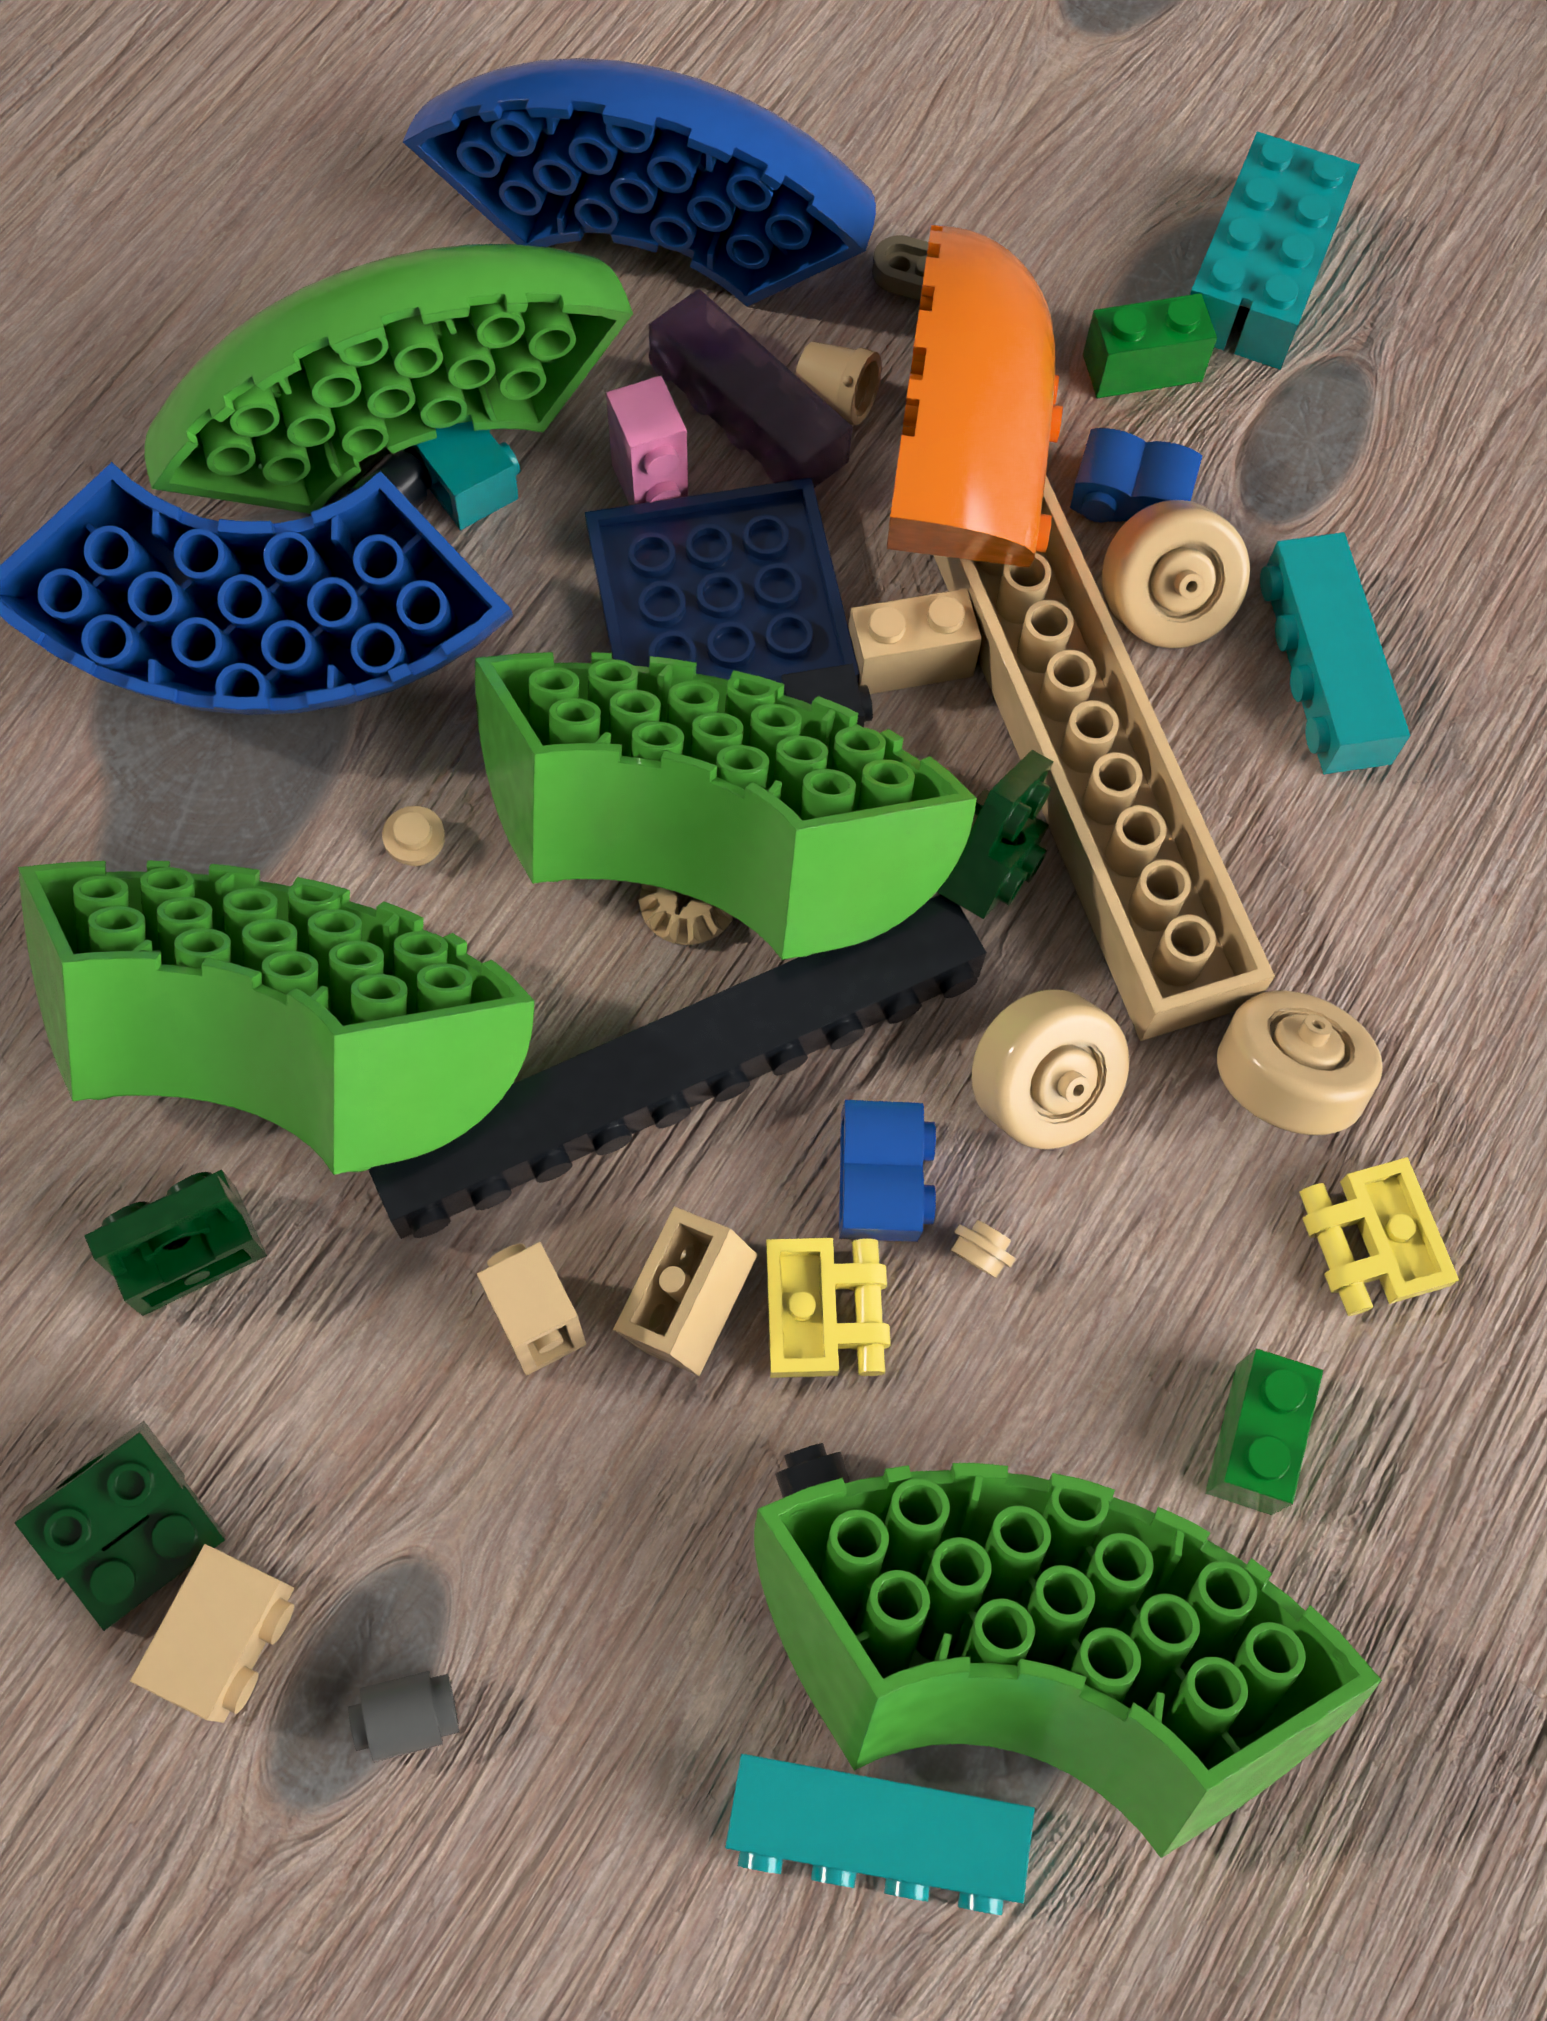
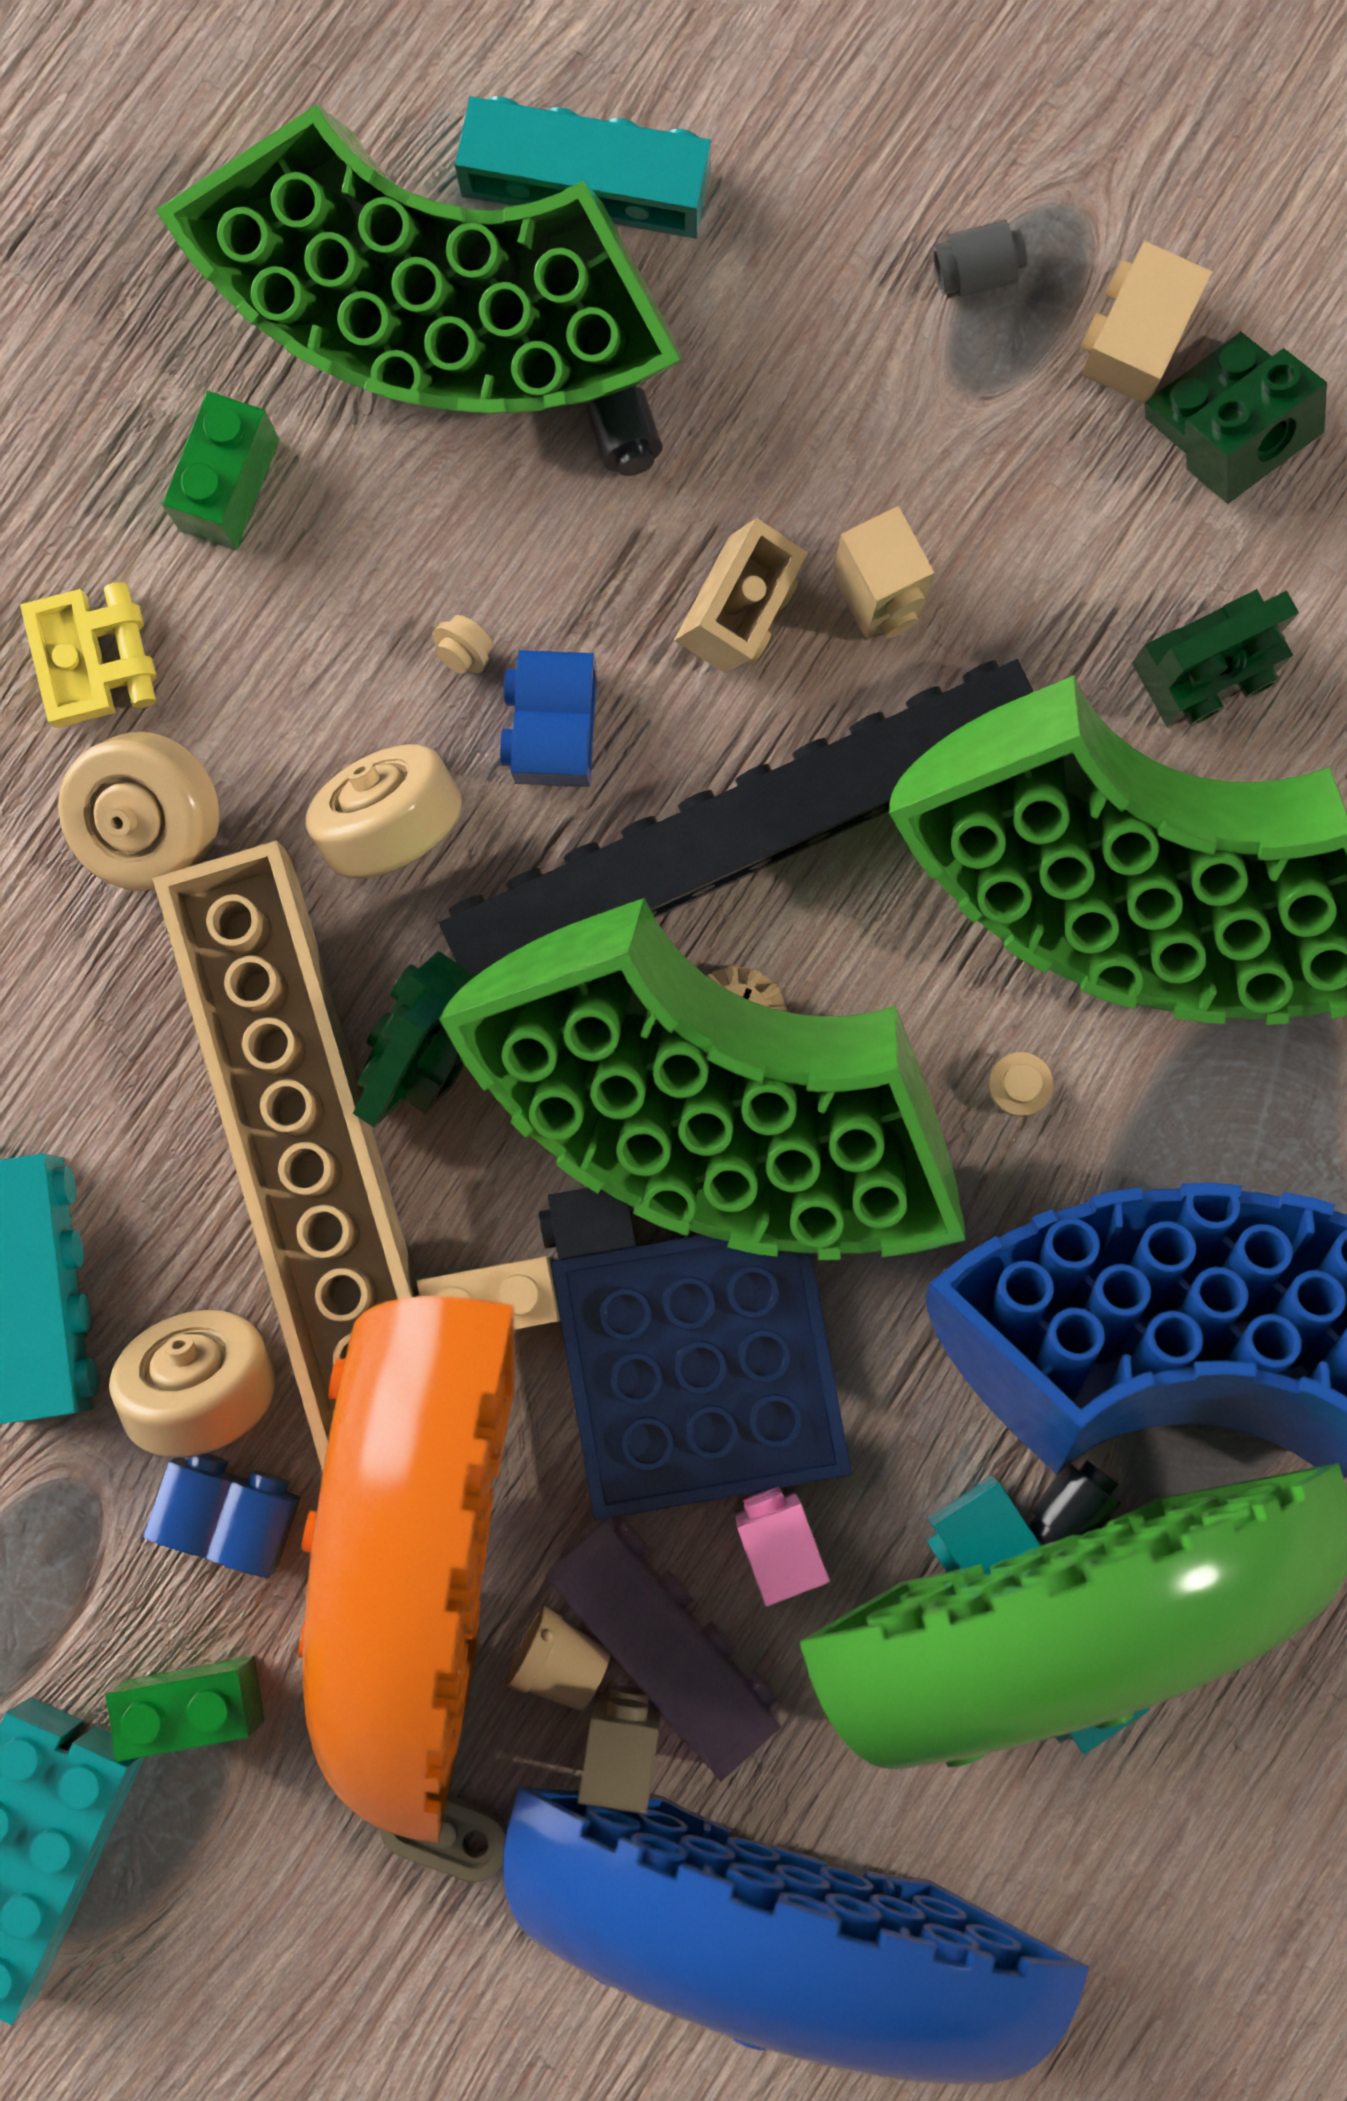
camera: 170 degrees left, 15 degrees up
light yellow plate [766,1238,891,1378] -> none
none -> dark tan brick [578,1685,661,1814]

